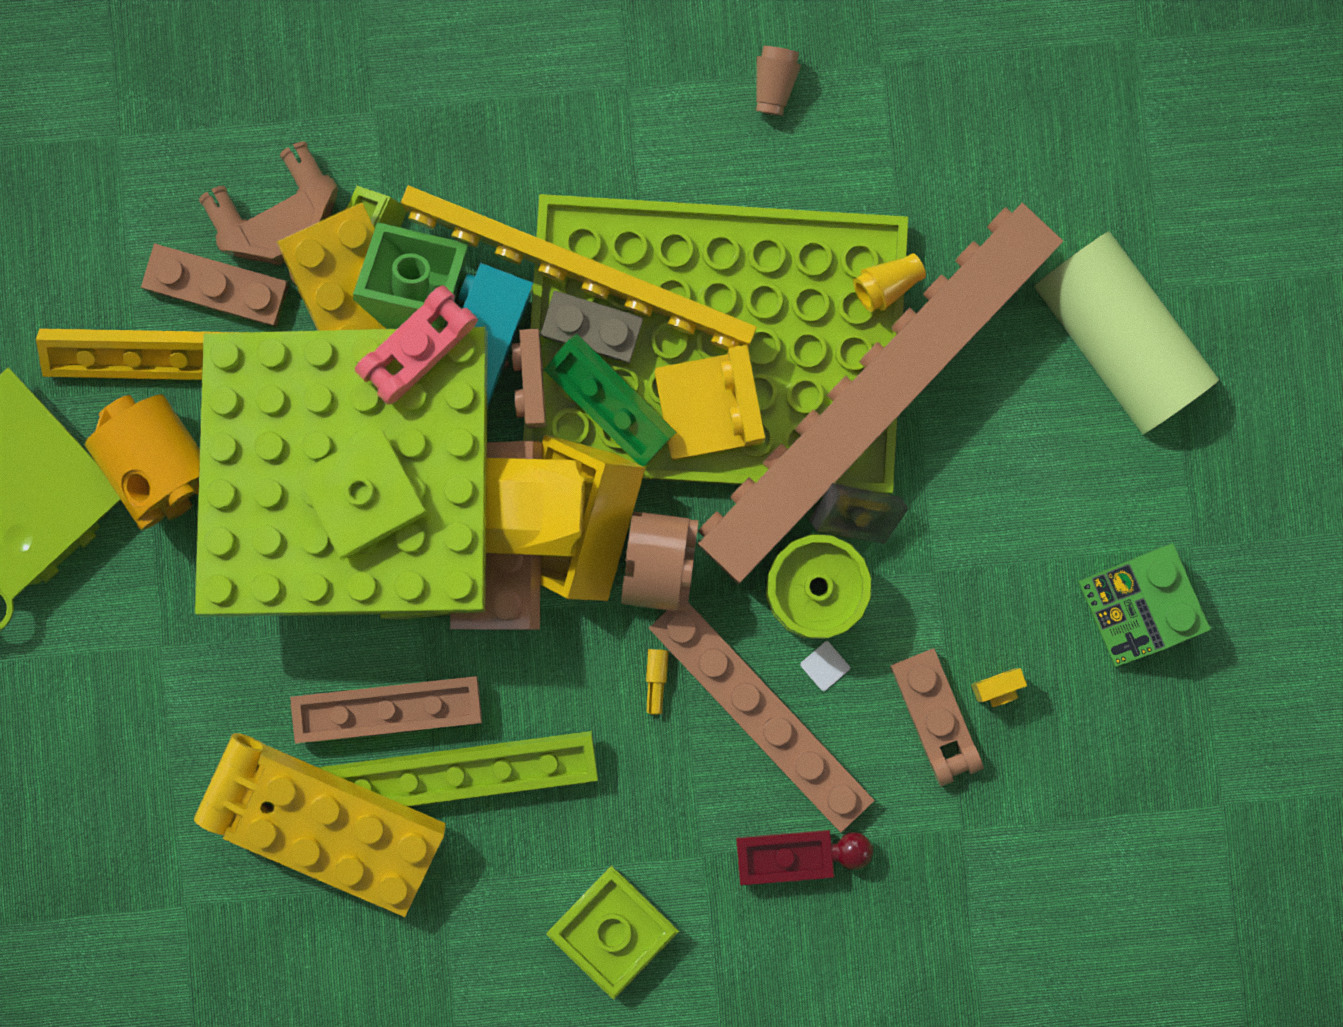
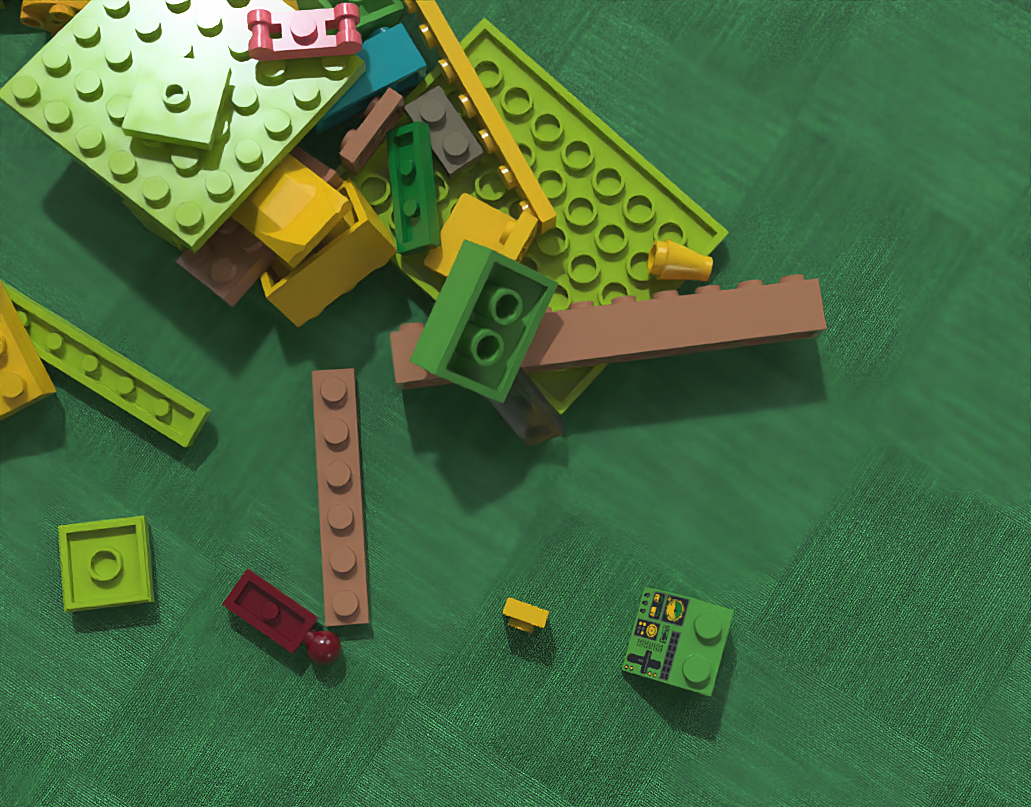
camera: 35 degrees right, 5 degrees down
nougat plate [290,676,483,744] -> none
nougat brick [621,512,699,612] -> none
yellow pin [646,649,669,715] -> none
nougat cone [756,46,802,116] -> none
lime wheel [766,535,871,639] -> none
white sticker [800,641,850,691] -> none
nougat plate [890,648,984,787] -> none
yellowish green brick [1034,231,1219,434] -> none
none -> bright green slope [409,239,558,403]

